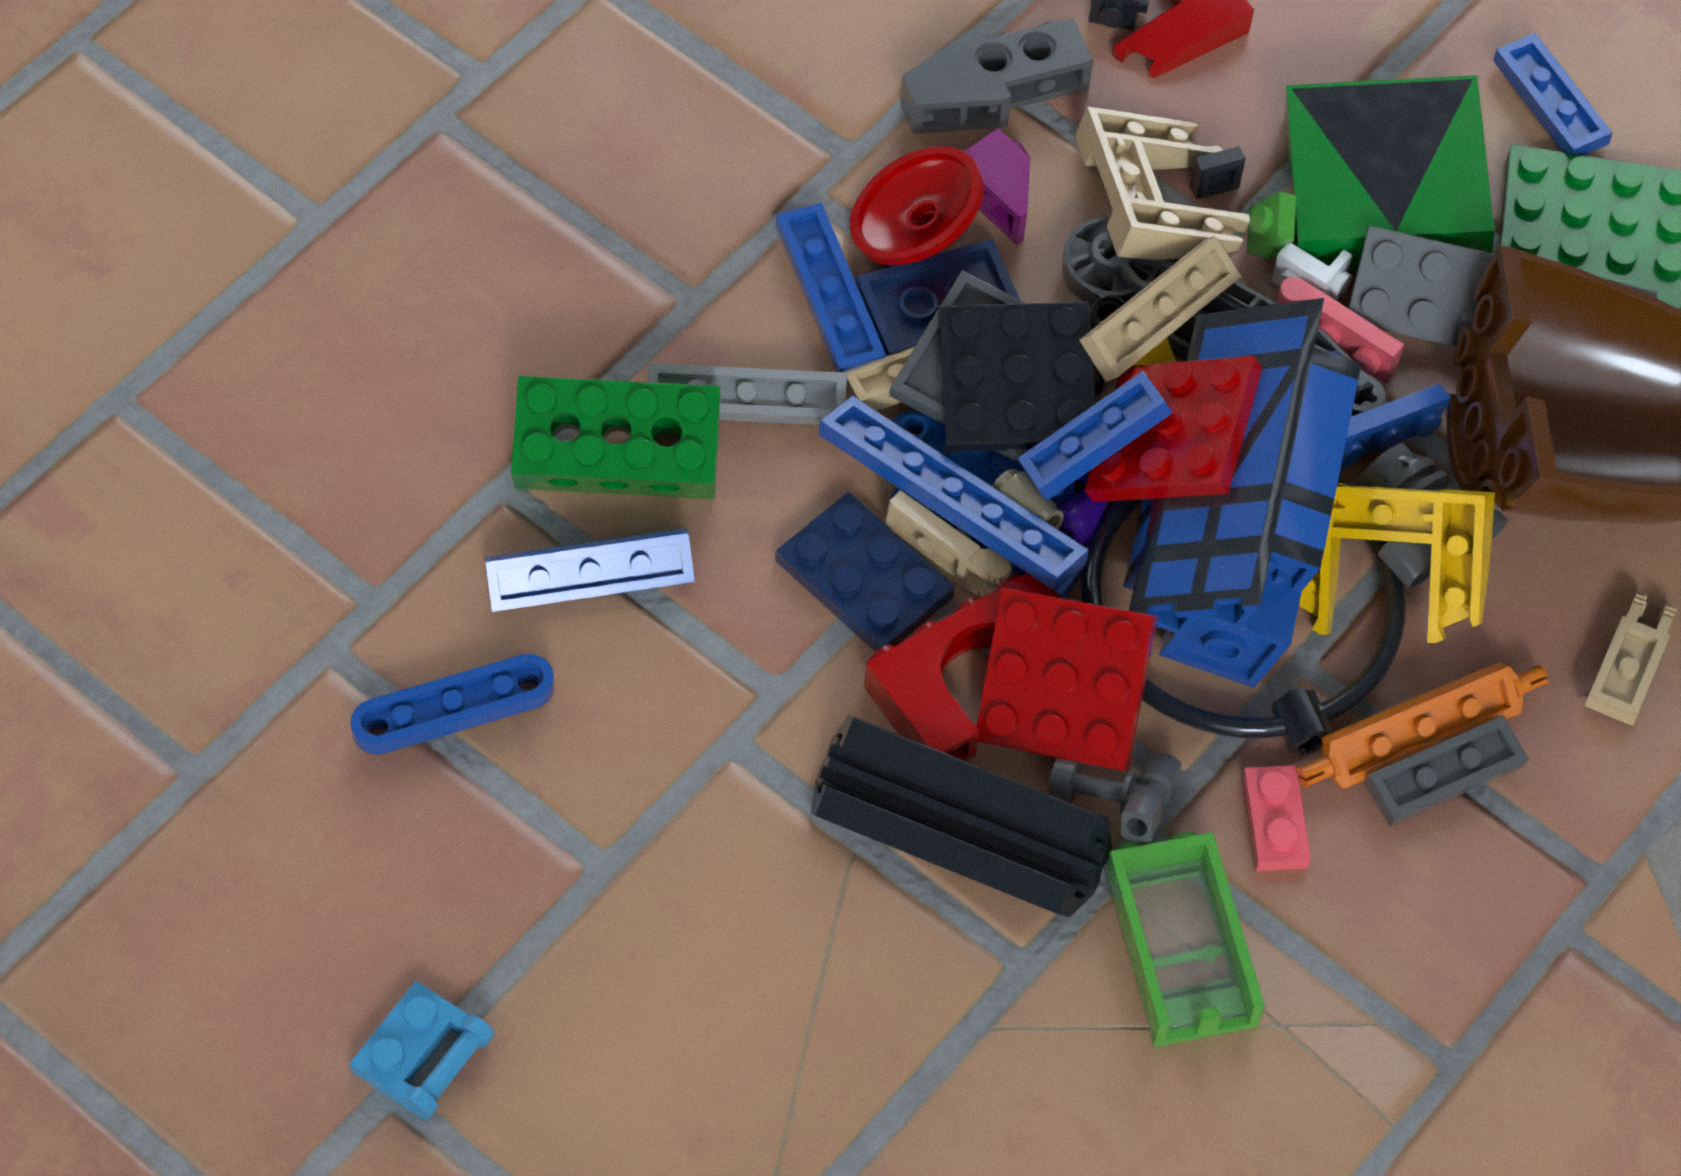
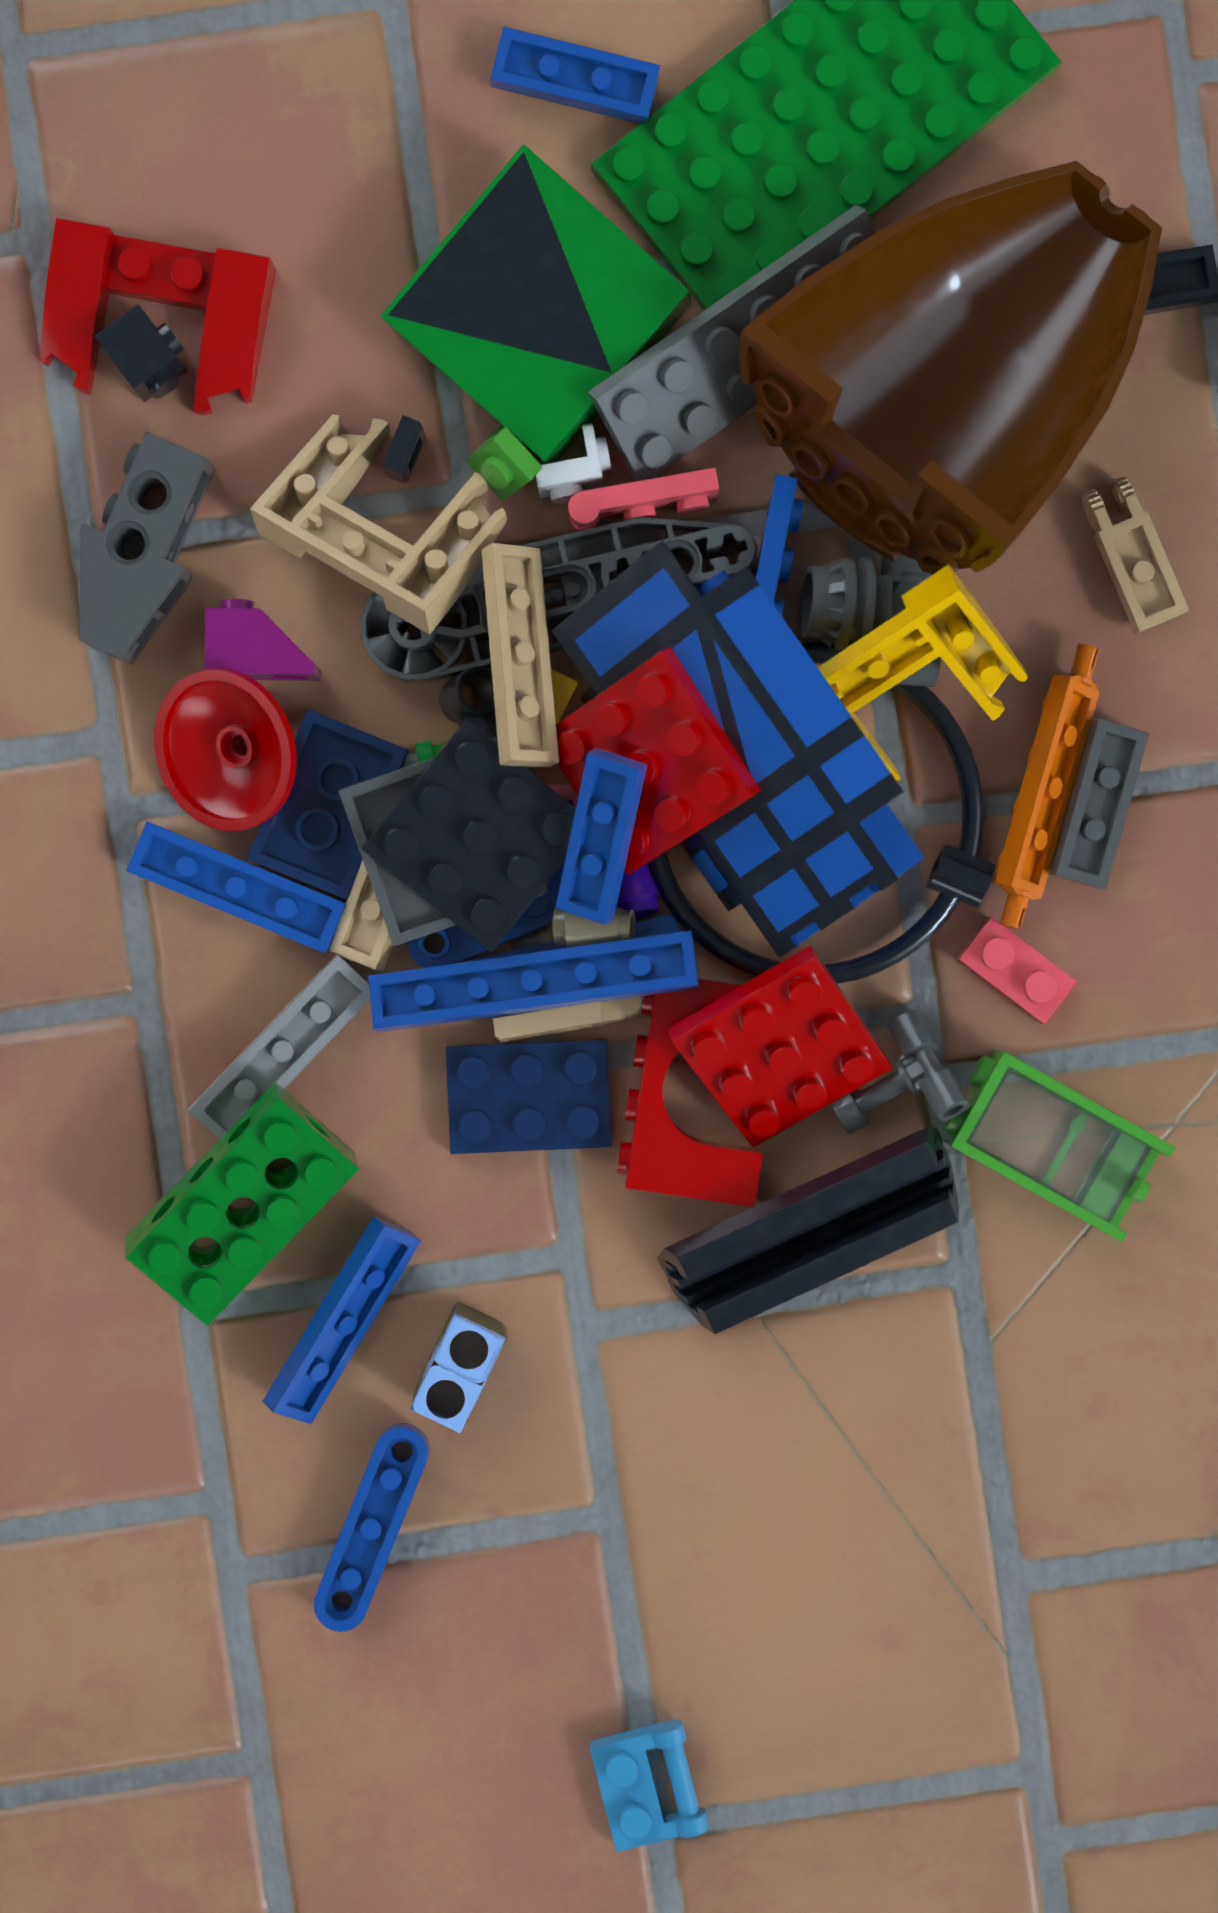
camera: 45 degrees left, 30 degrees up
none -> light blue piece [410,1301,507,1433]

